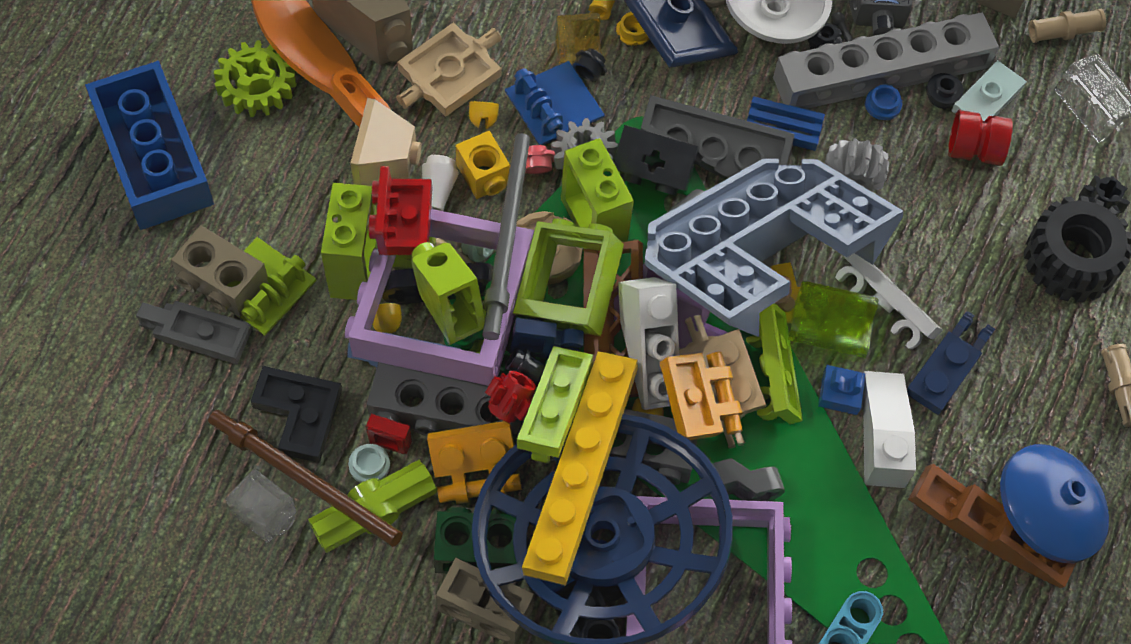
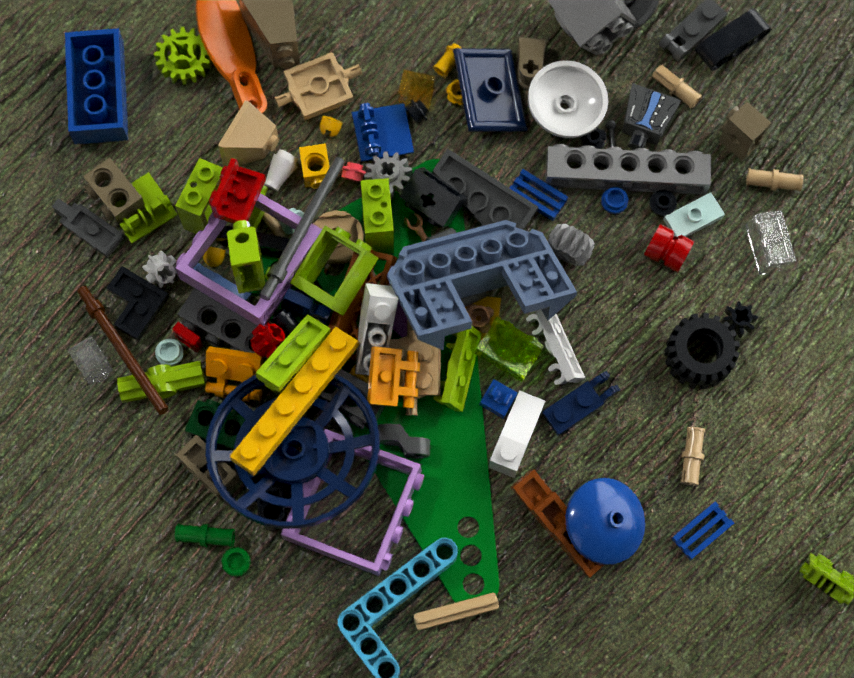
camera: 20 degrees right, 10 degrees up
none -> white gear [142,251,177,288]
none -> medium nougat hand [404,212,428,242]

